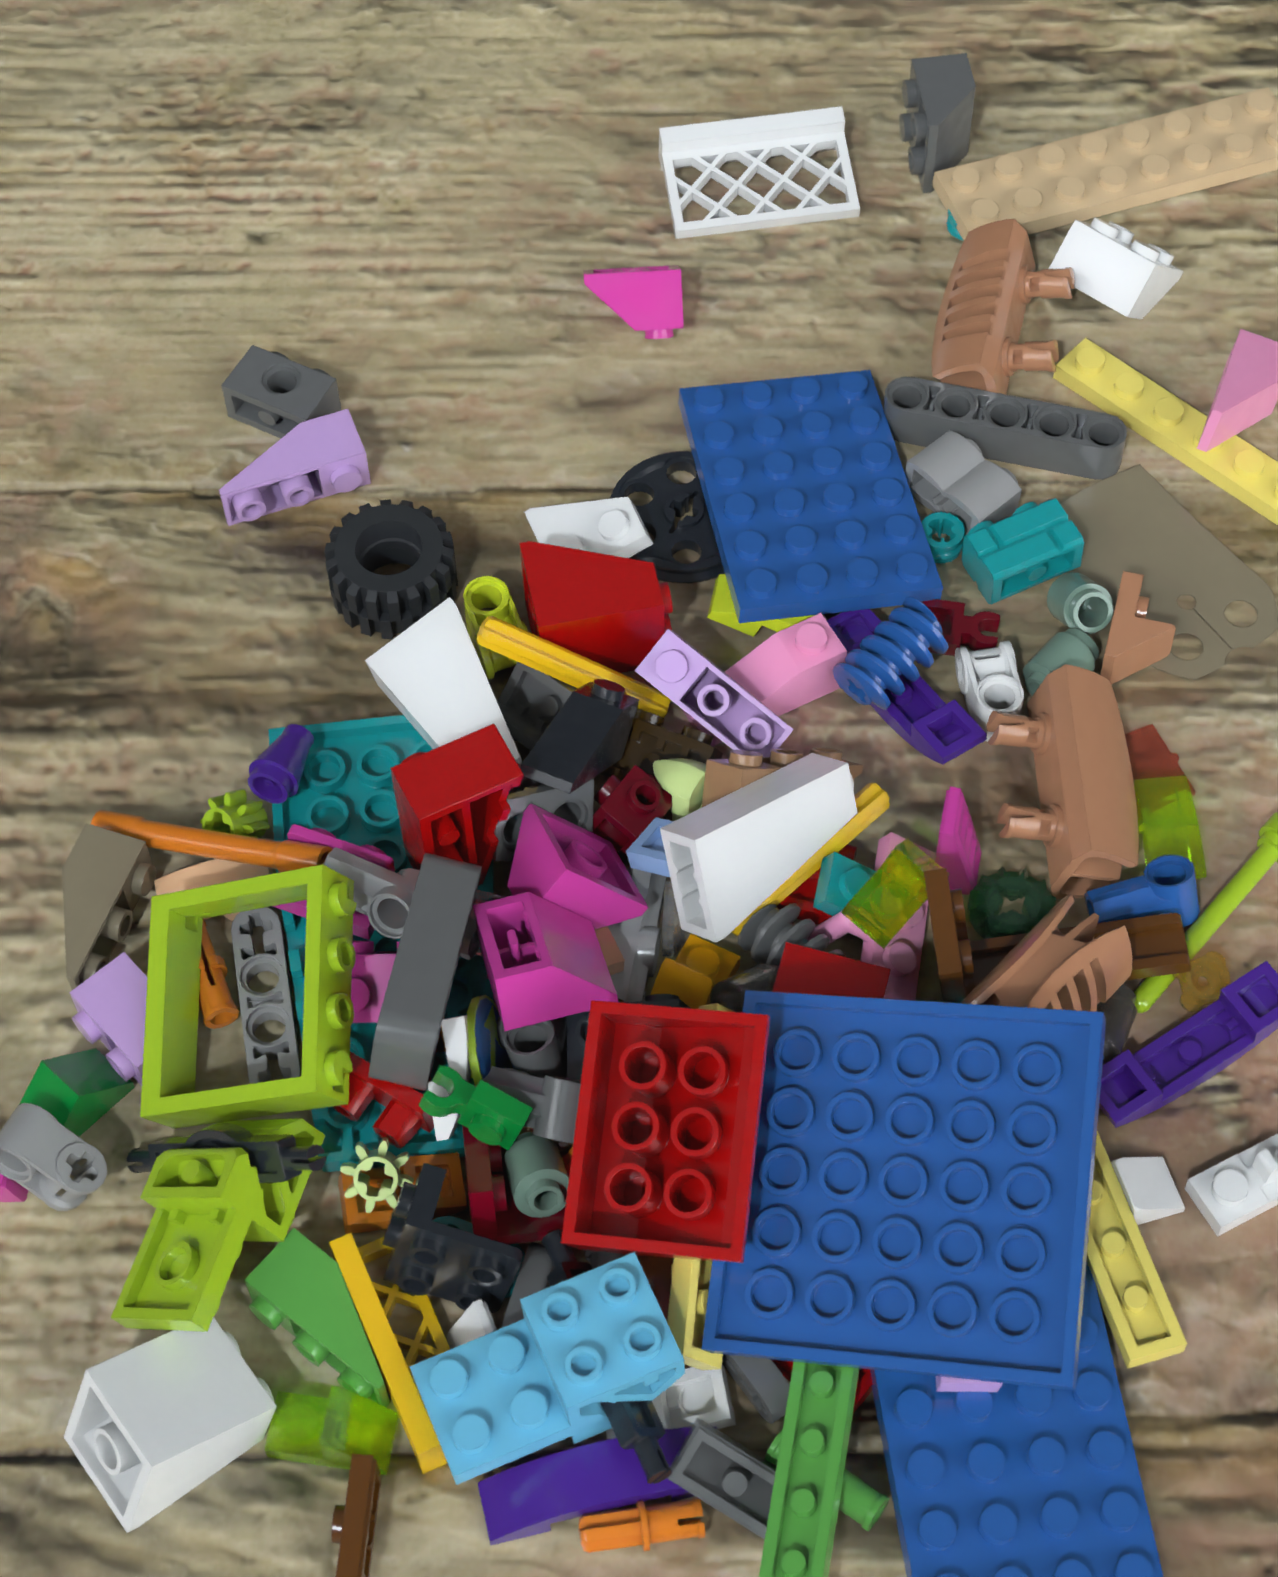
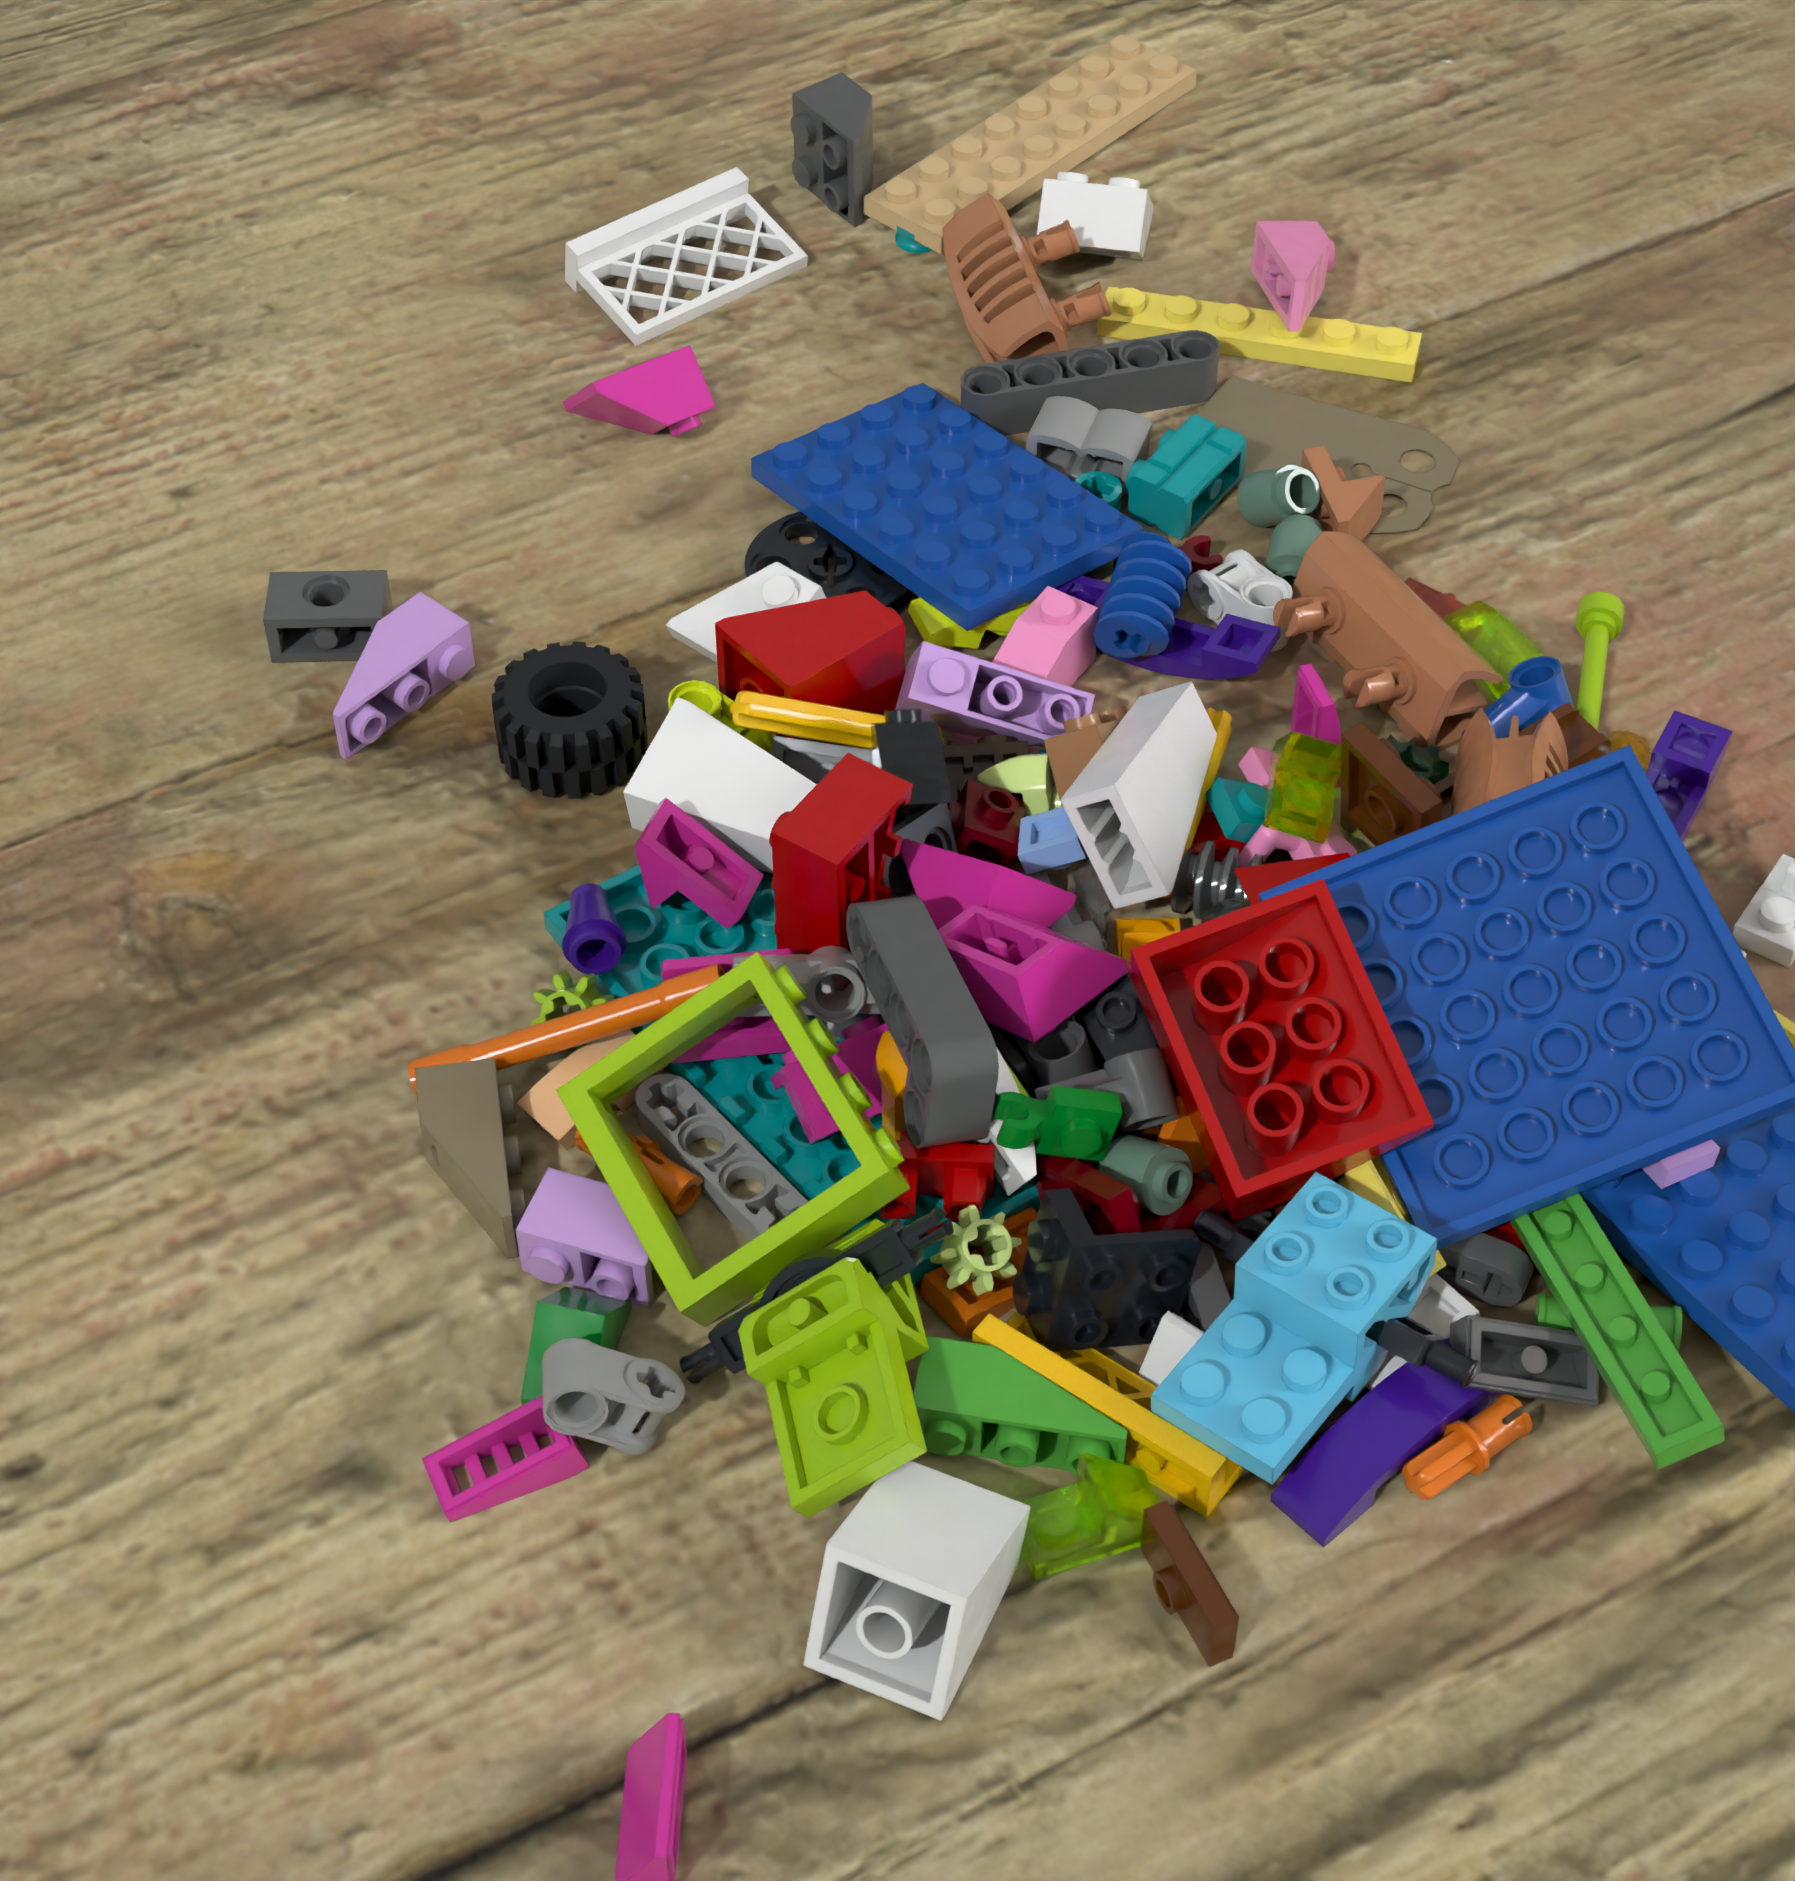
camera: 30 degrees left, 10 degrees down
none -> dark pink slope [635,798,764,929]

